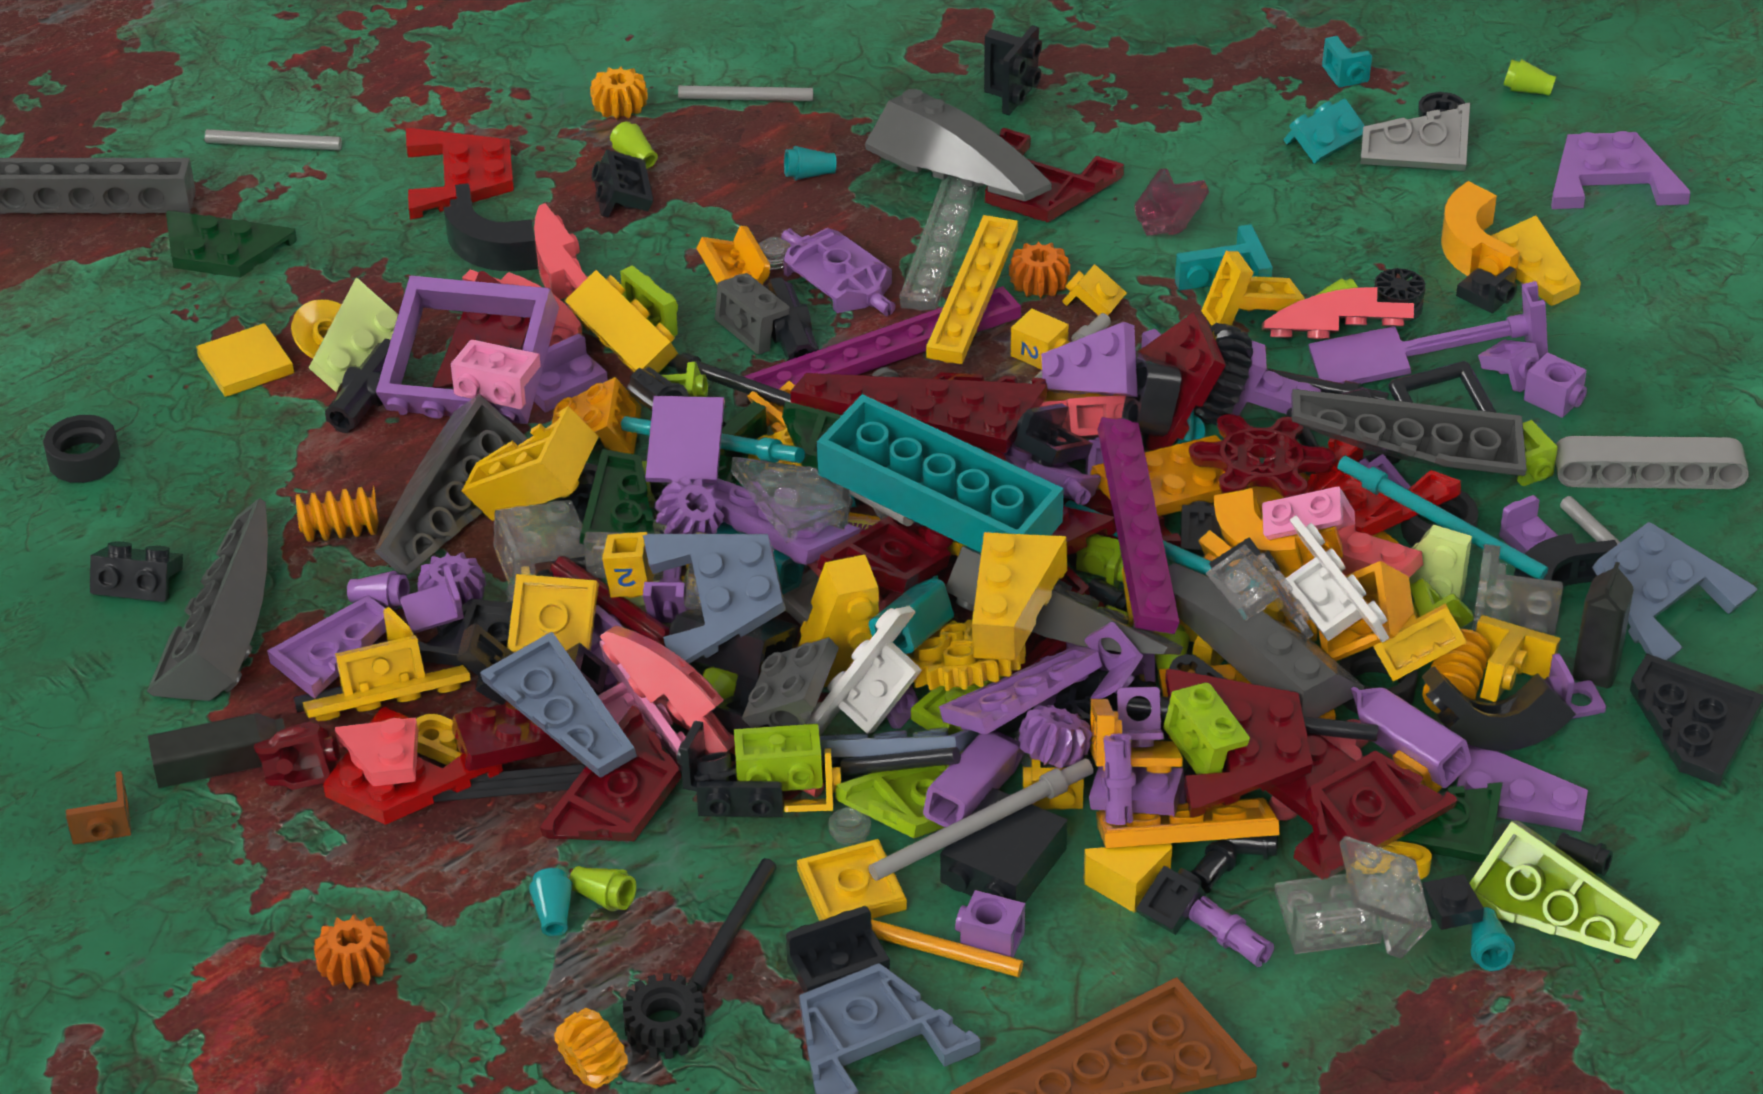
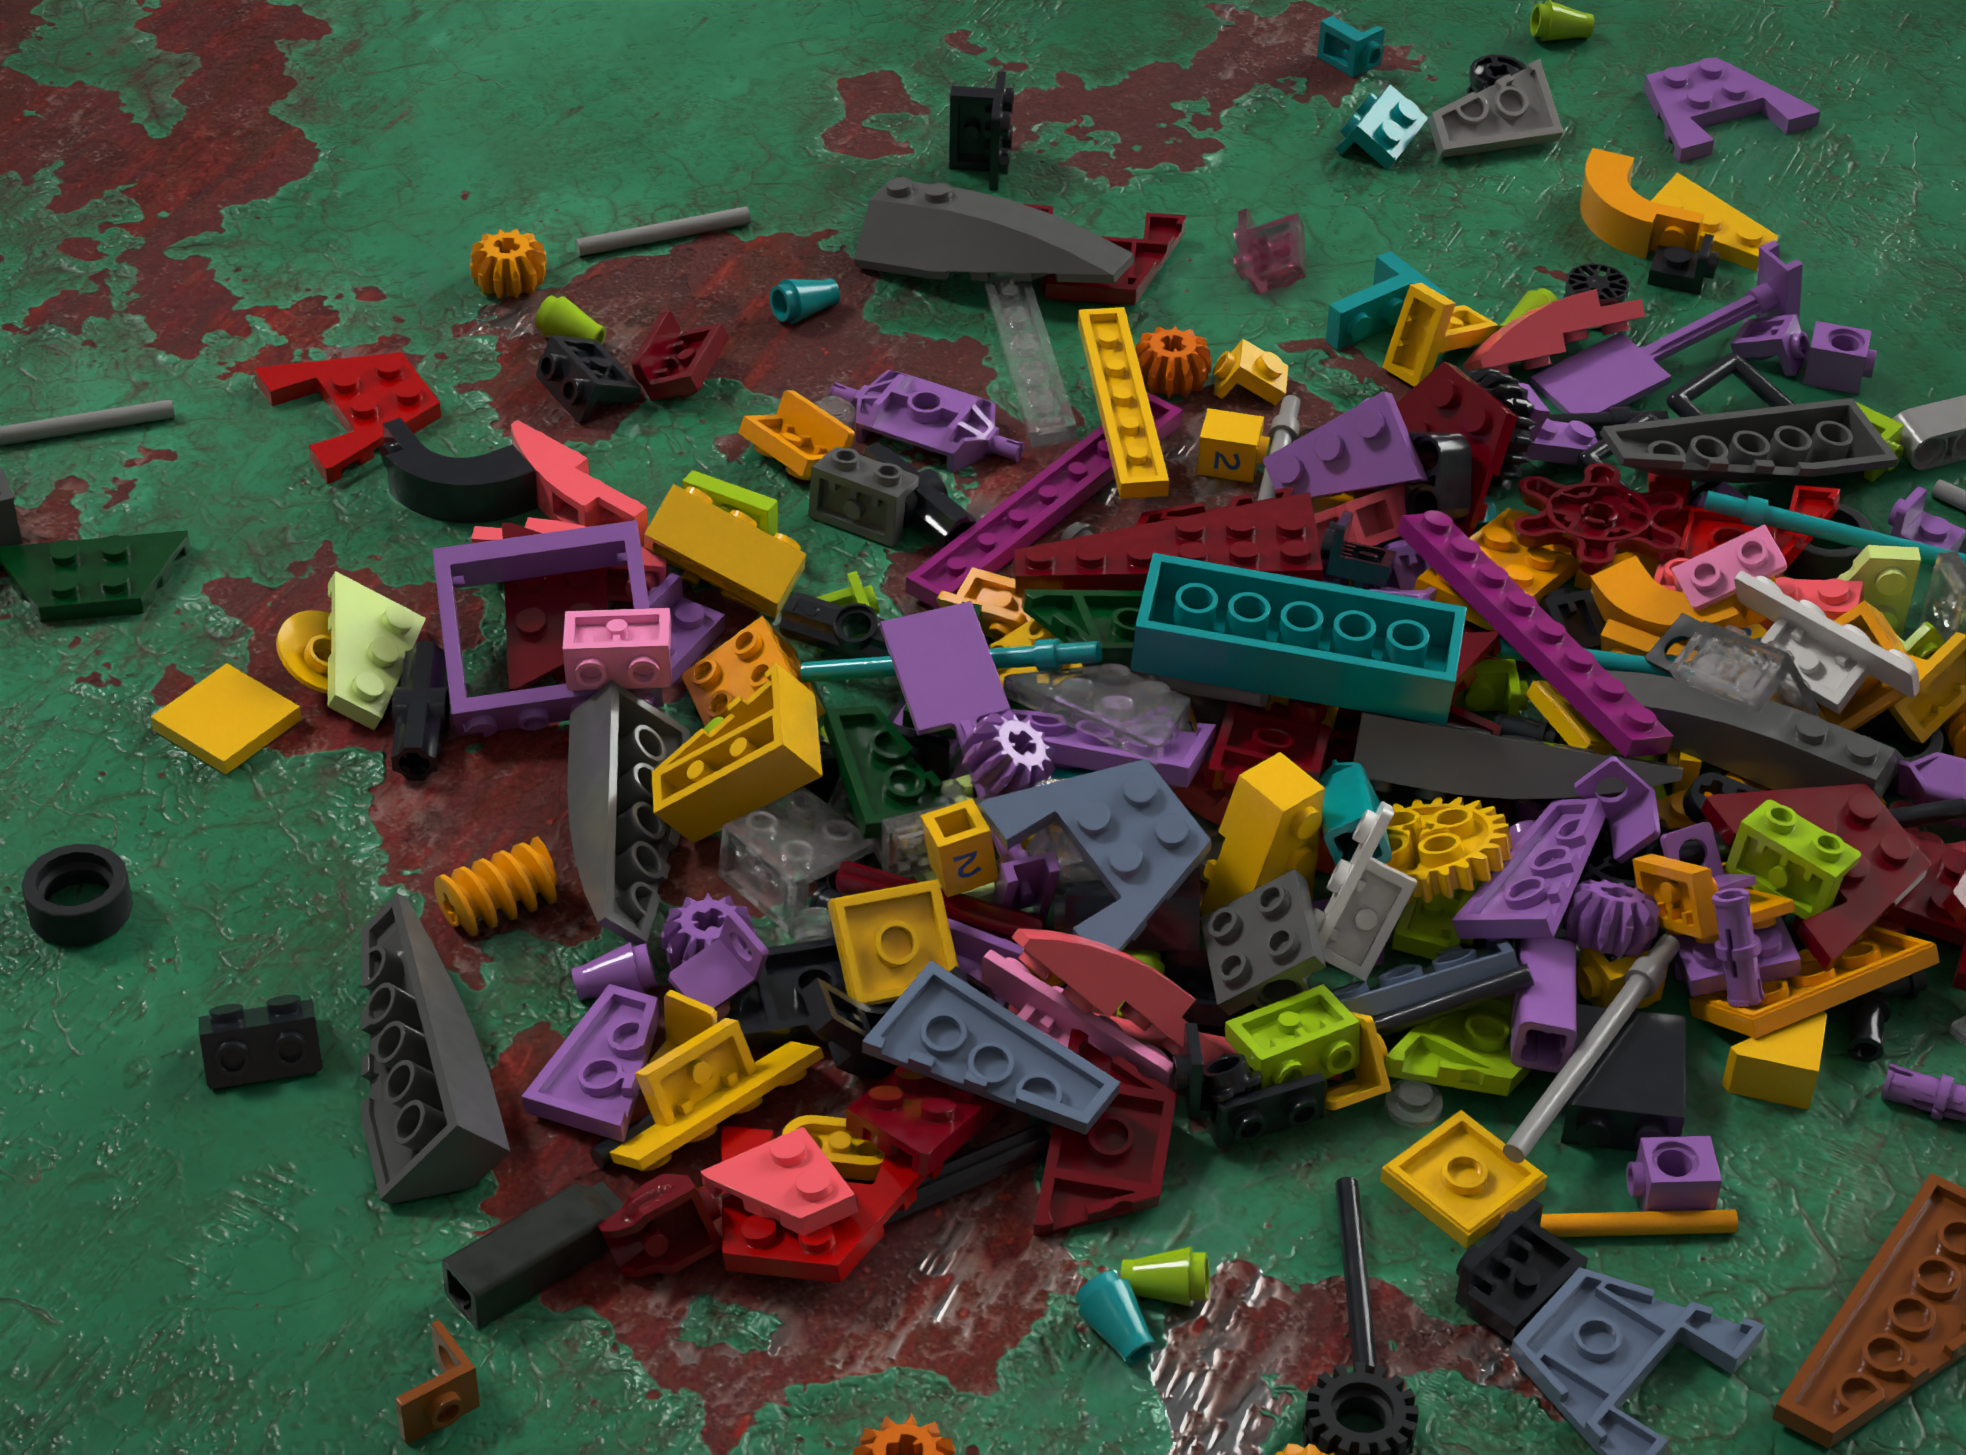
camera: 25 degrees left, 0 degrees up
black bar [667,353,791,407] -> none
yellow wedge [972,532,1067,660] -> none
black bracket [1136,866,1206,935] -> none
none -> dark red bracket [631,311,729,401]

